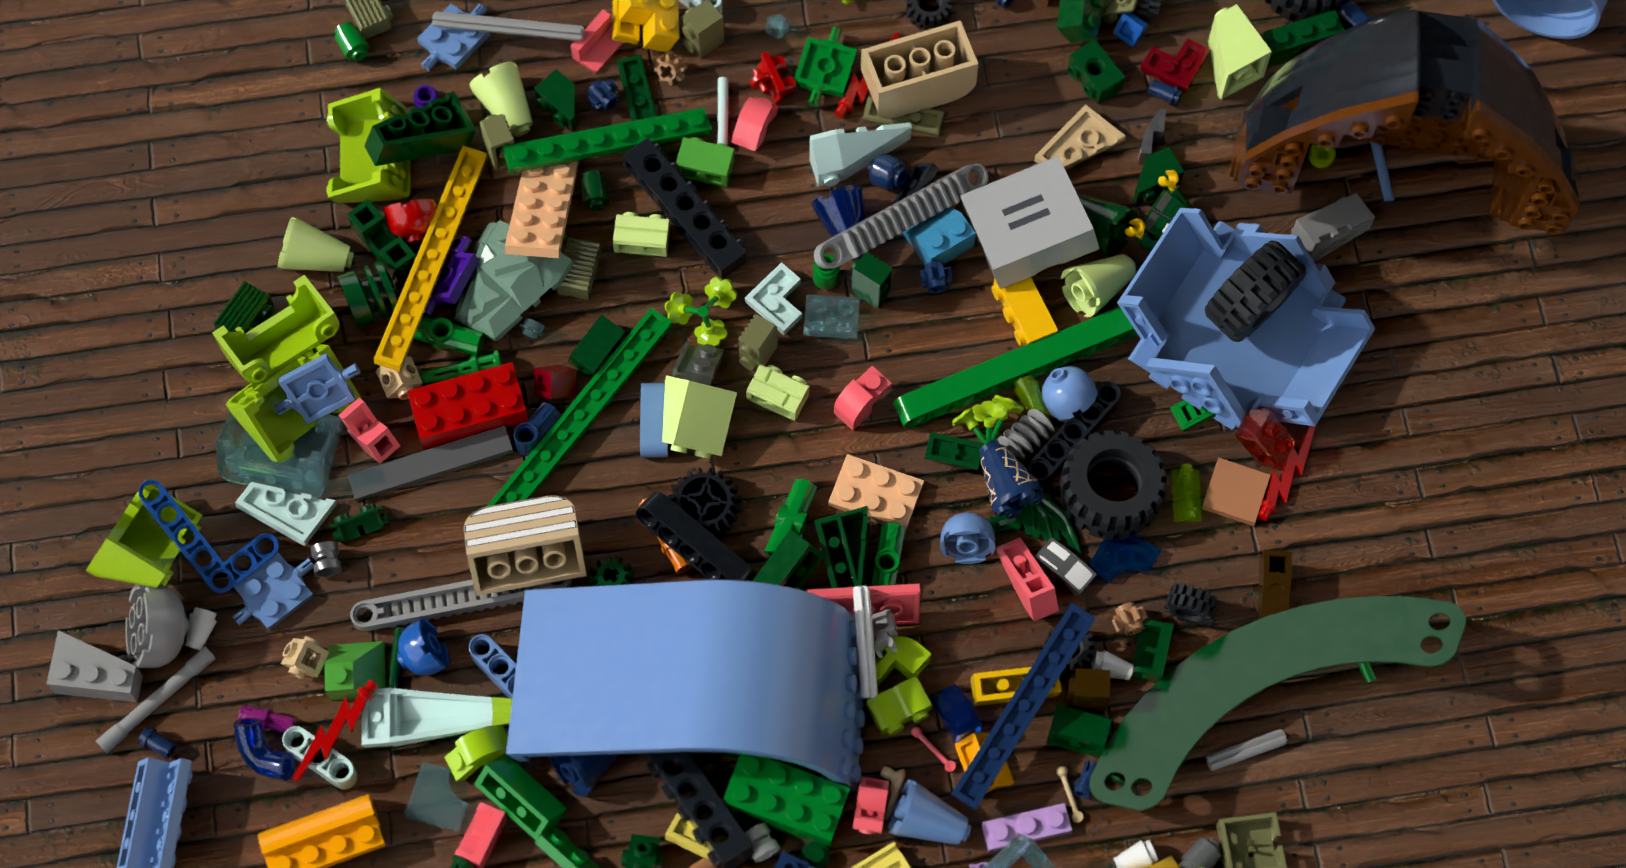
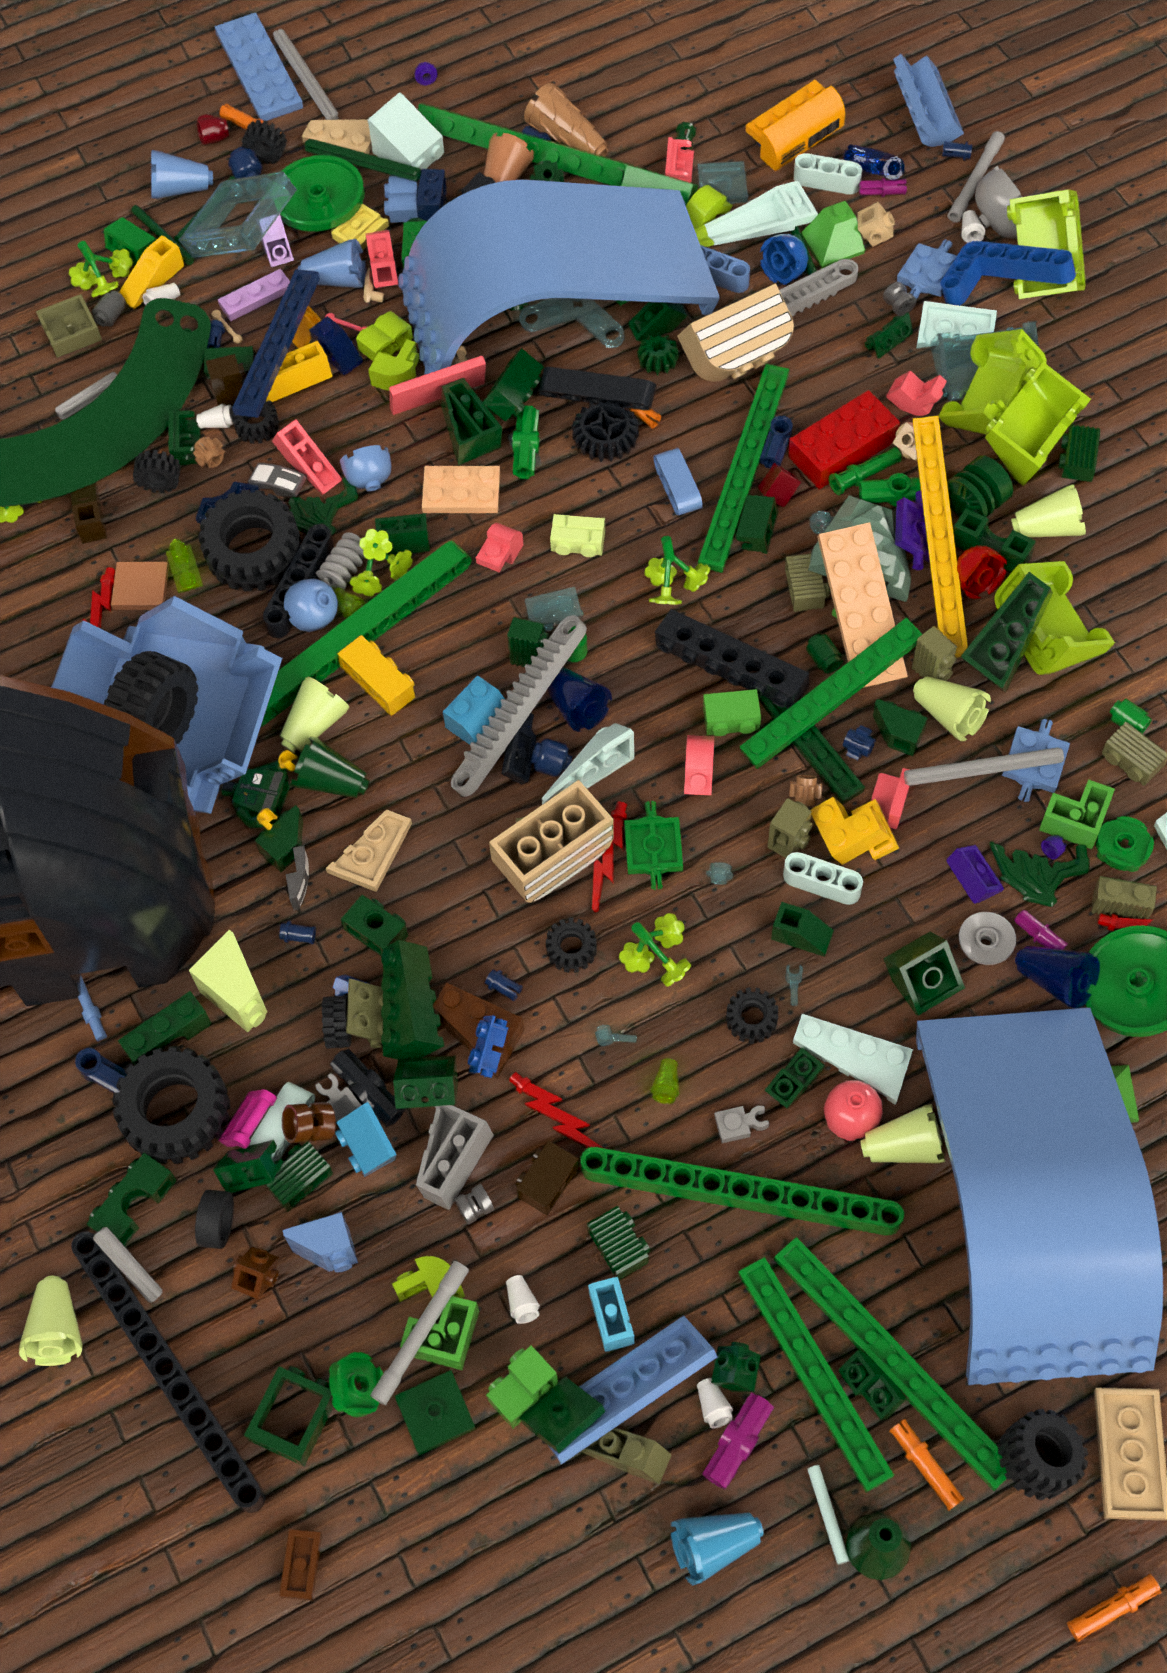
camera: 165 degrees right, 5 degrees down
light grey wedge [47,630,143,703] -> none
medium blue plate [274,353,361,424] -> none
red piece [293,680,379,782] -> none
dark grey tile [348,425,513,502] -> none
dark purple plate [413,85,439,108] -> none
yellowish green brick [613,212,670,257] -> none
yellowish green slope [662,376,737,459] -> none
flat silver plate [672,341,724,386] -> none
light aqua bar [718,77,728,145] -> none
olive brick [738,314,778,370] -> none
light aqua plate [745,262,802,335] -> none
red hips [750,52,796,105] -> none
white axle [853,586,878,698] -> none
green piece [871,522,906,586] -> none
light grey plate [872,609,898,658] -> none
dark blue gear [920,261,953,294] -> none
light grey tile [960,156,1099,289] -> none
dark blue cone [979,440,1045,519] -> none
dark red plate [1140,38,1210,93] -> none
clear red brick [1235,408,1295,469] -> none

